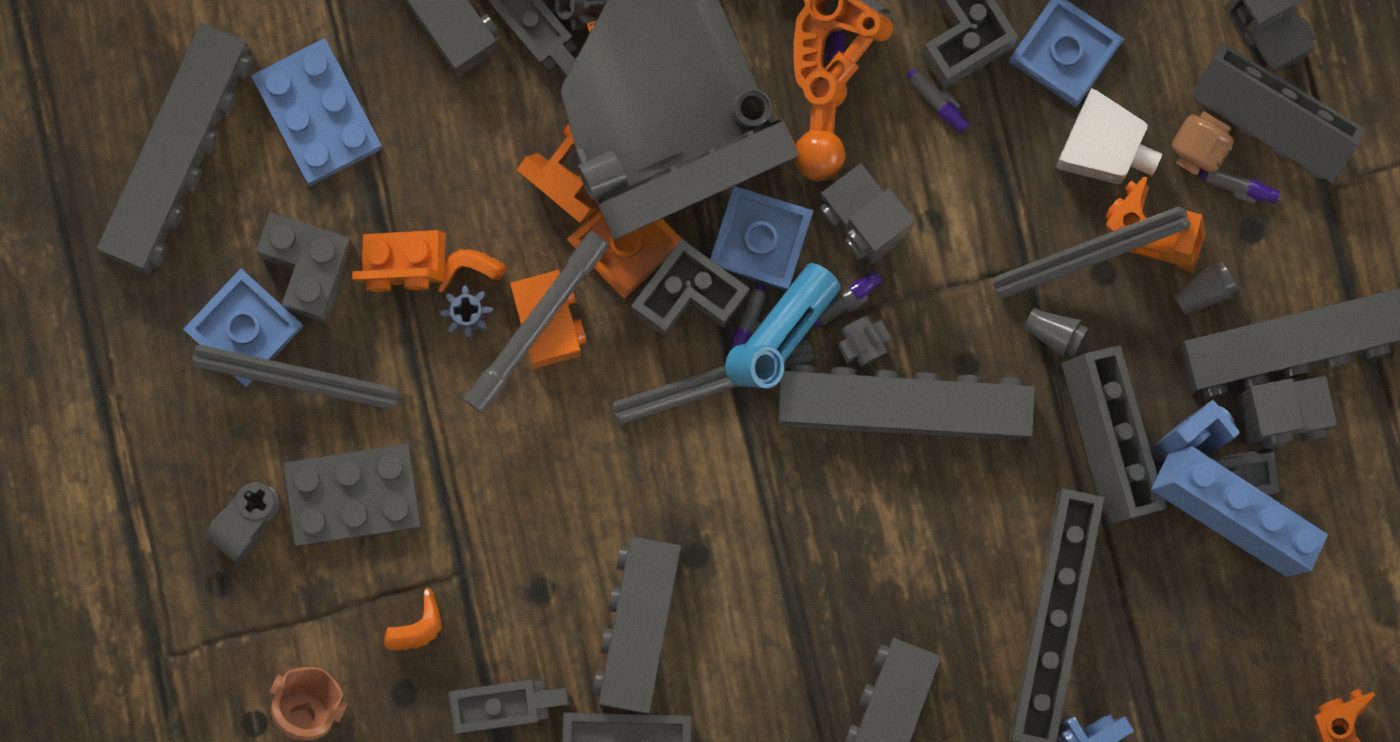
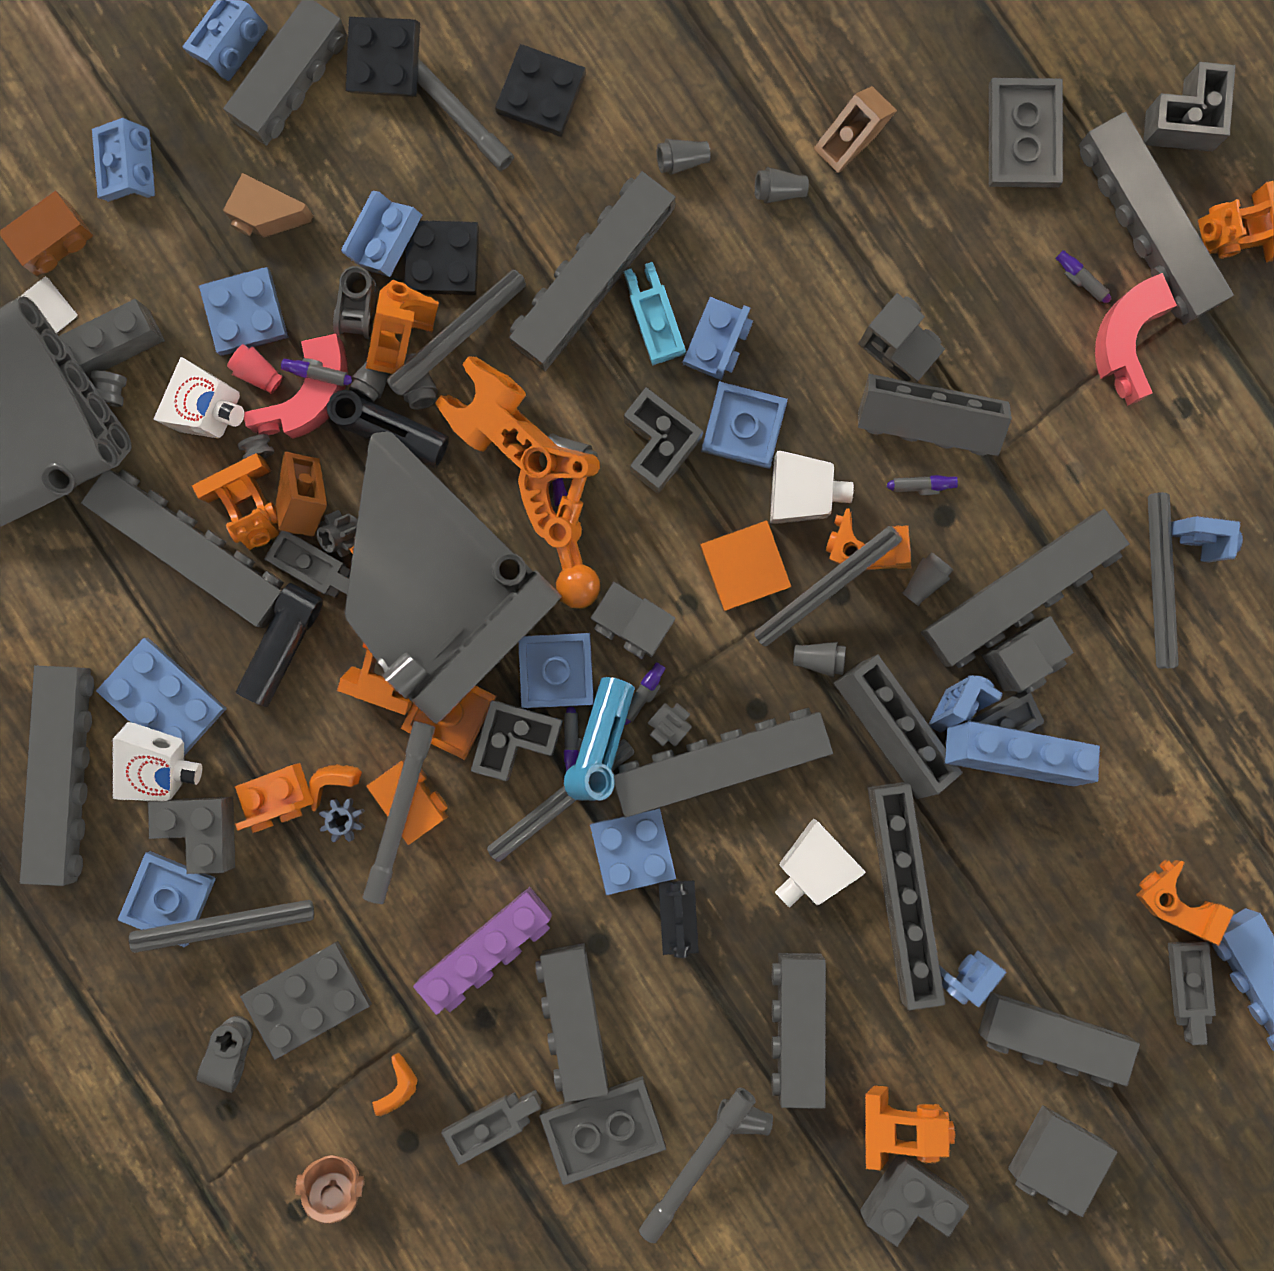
camera: 15 degrees left, 5 degrees up
piece [907,70,970,133] -> none
medium nougat head [1171,111,1234,175] -> none
none -> white torso [113,722,202,801]
none -> black piece [235,583,324,707]
none -> medium lavender brick [413,887,552,1015]
none -> medium blue plate [590,808,676,895]
none -> black hinge [659,880,699,958]
none -> orange tile [700,520,791,611]
none -> white torso [775,819,866,908]

